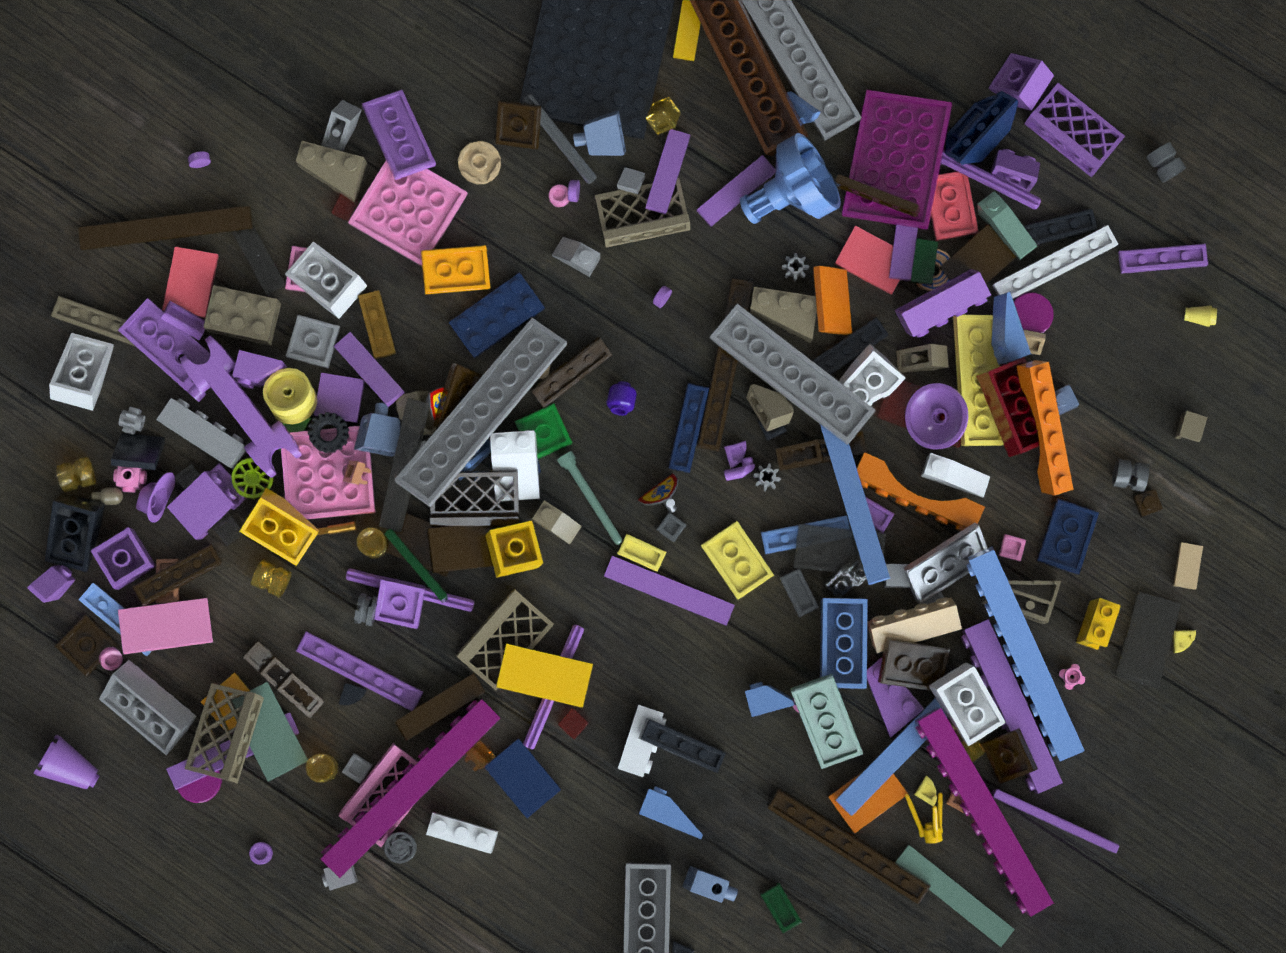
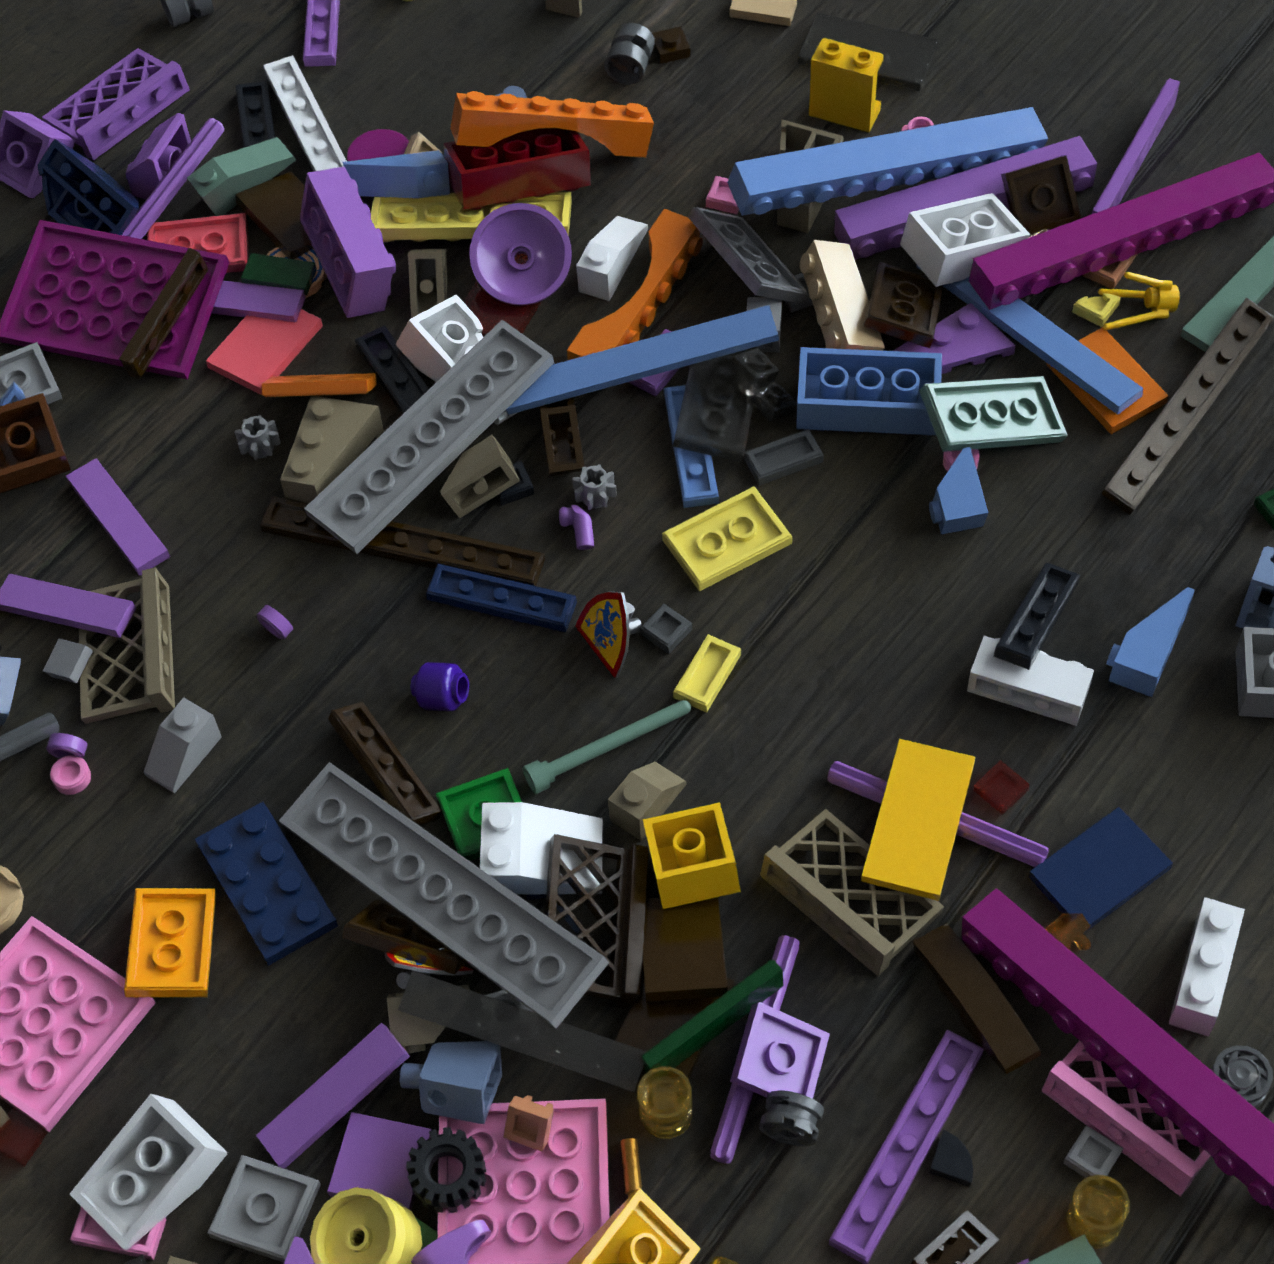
camera: 80 degrees left, 25 degrees down
pearl gold plate [358,290,396,359] -> none
medium lavender tile [604,556,735,626] -> none
medium lavender tile [724,441,746,469] -> none
medium blue piece [740,133,841,224] -> none
dark blue tile [1036,498,1099,575] -> none
light yellow tile [1172,630,1196,653] -> none

